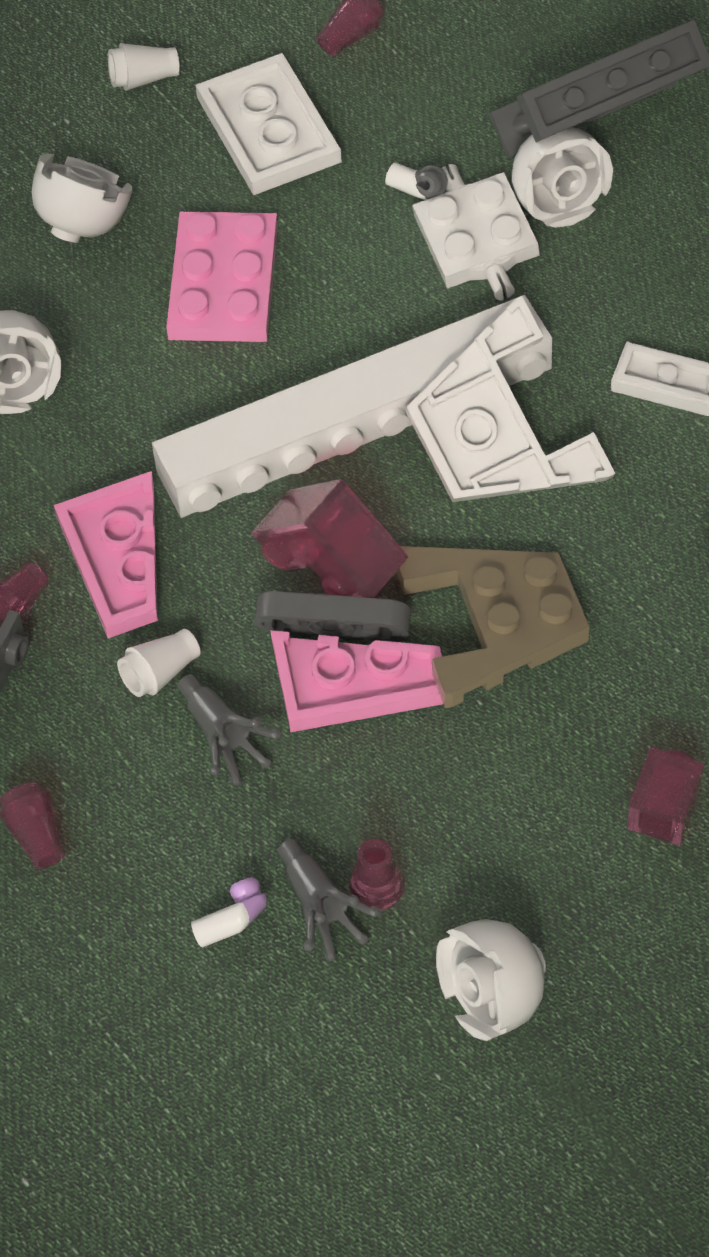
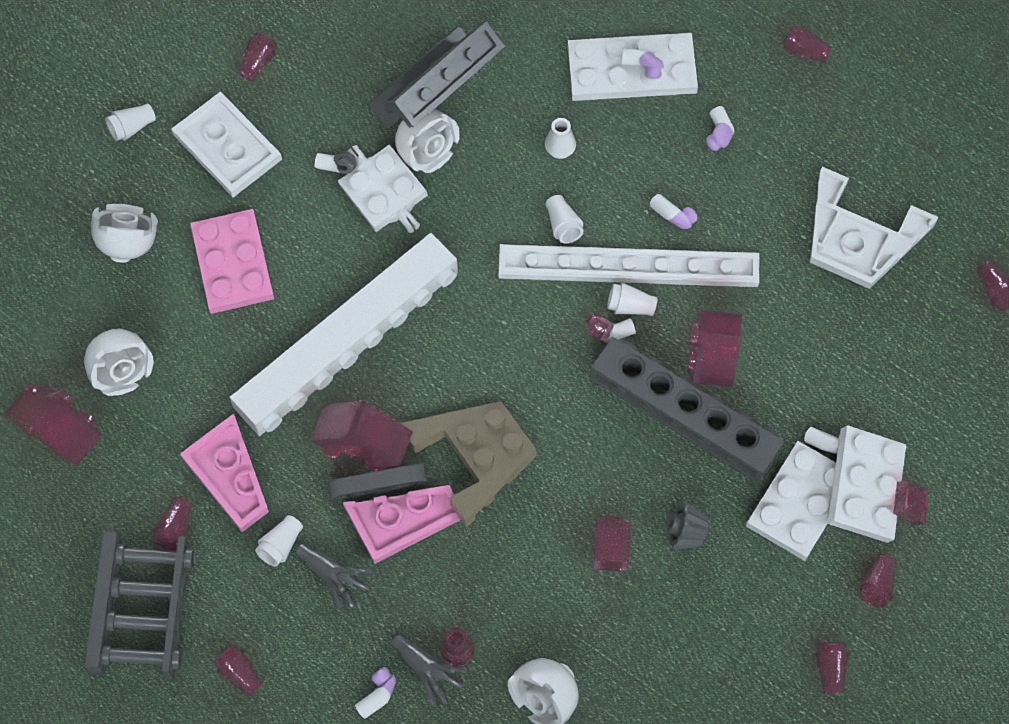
camera: 20 degrees left, 10 degrees up
white wing [405,296,615,502] -> none

